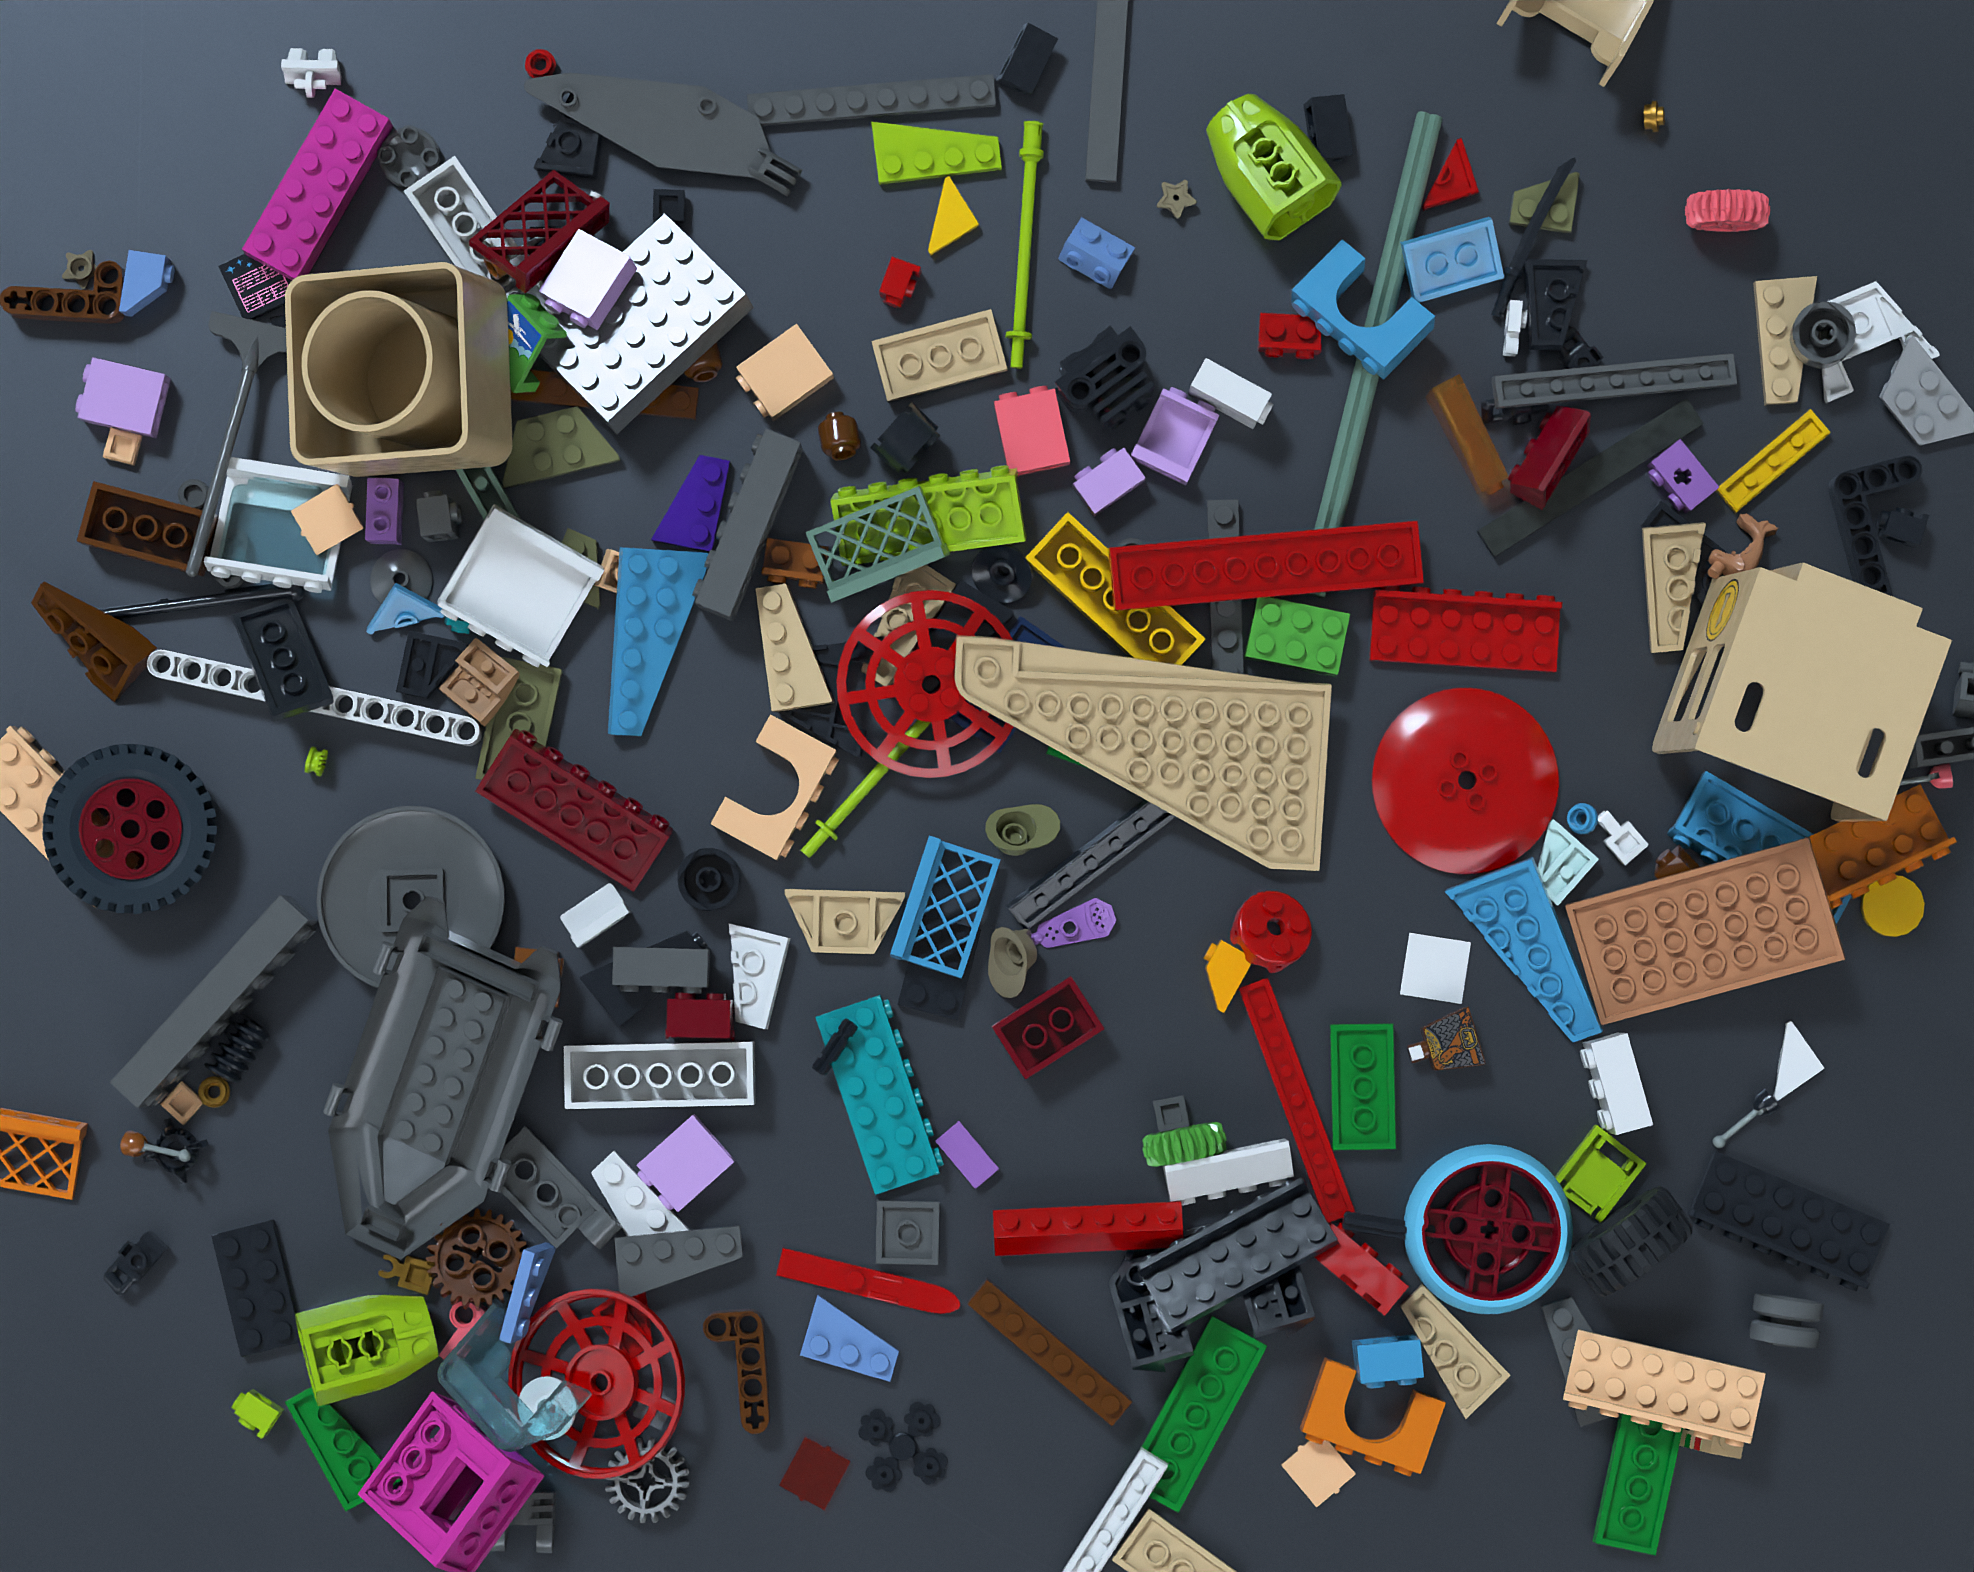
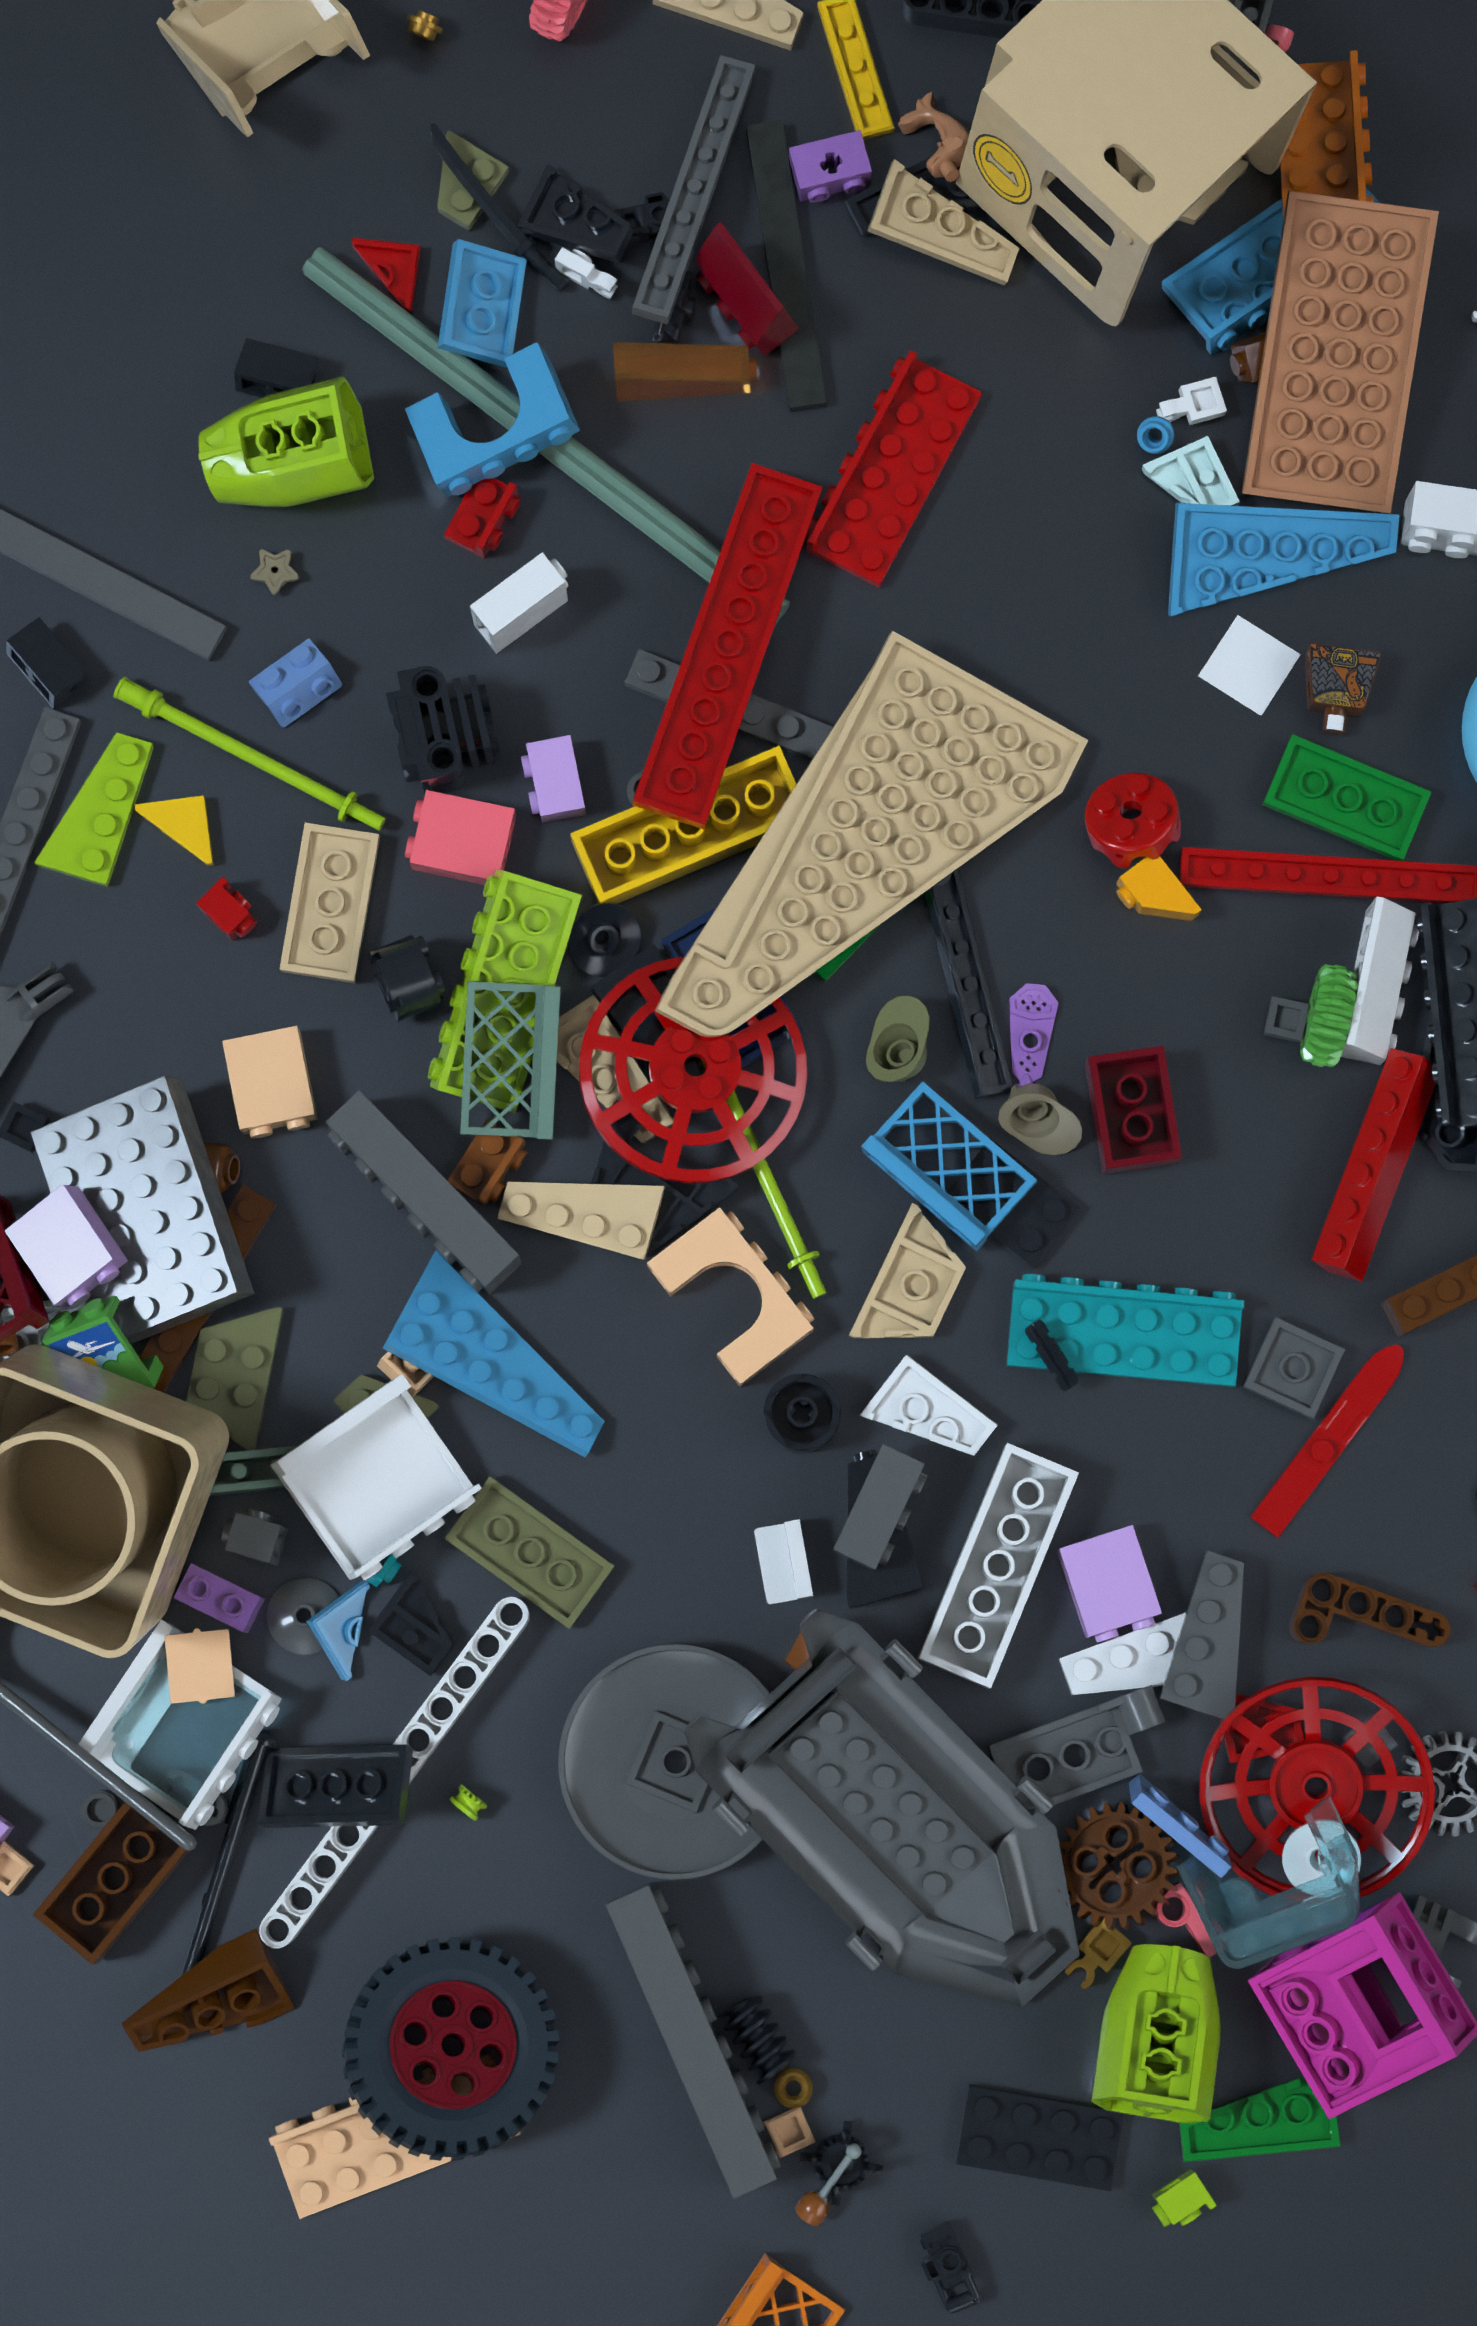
camera: 70 degrees left, 5 degrees down
medium nougat slope [438,638,520,727] -> none
dark red bracket [475,729,673,892] -> none
dark purple wing [651,455,731,552] -> none
dark red brick [665,993,735,1041] -> none
medium blue wing [800,1294,899,1382] -> none
reddish brown head [818,412,861,460] -> none
medium lavender tile [935,1121,999,1189] -> none
lavender panel [1131,387,1219,485] -> none
bright green brick [1244,597,1350,677] -> none
red dish [1371,688,1559,874] -> none
yellow tile [1860,875,1925,937] -> none

